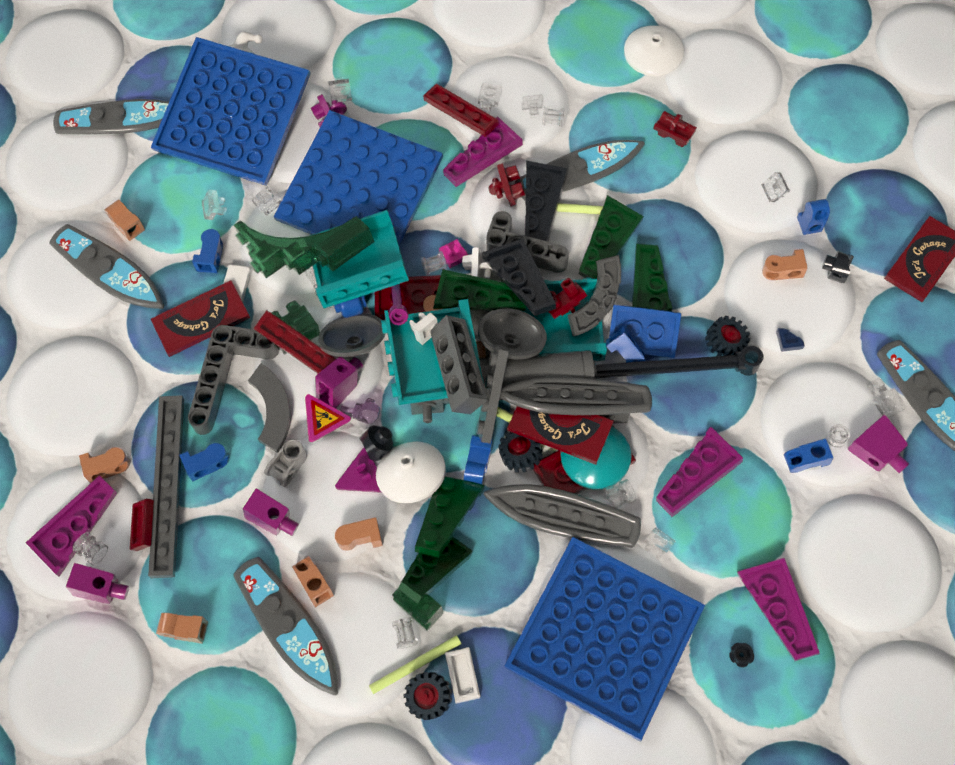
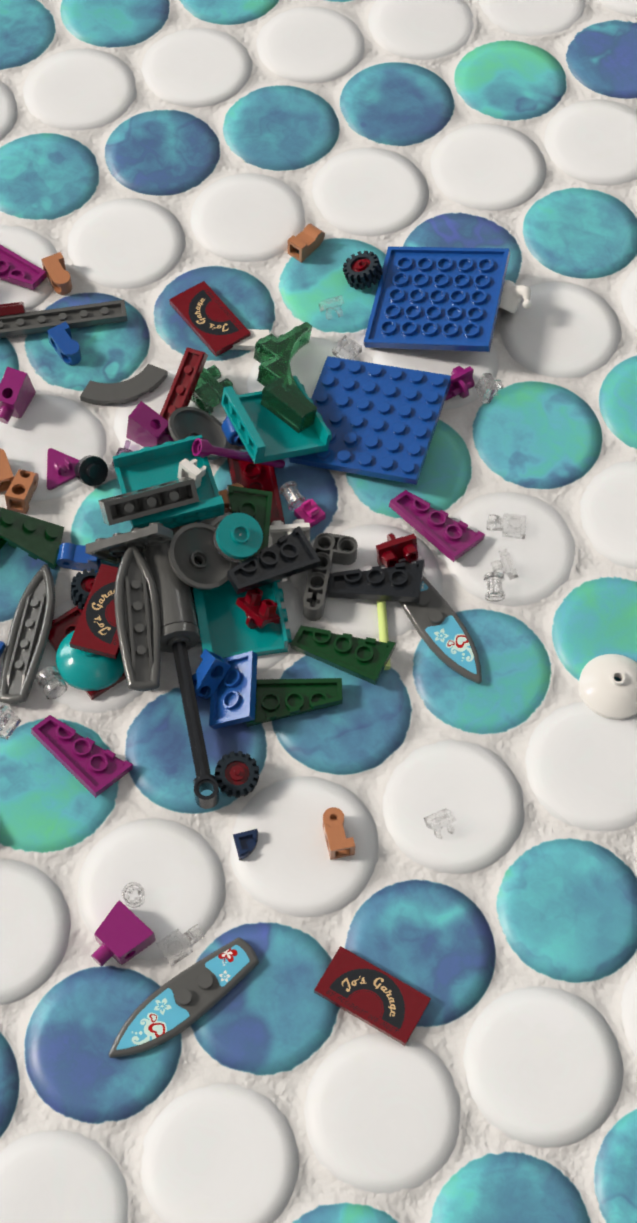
camera: 80 degrees right, 5 degrees down
piece [49,224,164,309] -> none
piece [53,99,169,134] -> none
dark grey beam [188,325,279,435] -> none
blue leg [192,229,223,273] -> none
light grey piece [264,440,307,487] -> none
piece [305,394,351,442] -> none
white dish [376,442,446,503] -> none
dark red tile [423,83,499,137] -> none
dark grey tile [567,255,621,336] -> none
dark red hips [653,111,697,147] -> none
blue leg [783,438,834,473] -> none
blue leg [797,199,830,235] -> none
black piece [822,251,854,283] -> none
none -> nougat leg [5,469,39,514]
none -> teal piece [213,513,263,563]
none -> black wheel [343,251,383,290]

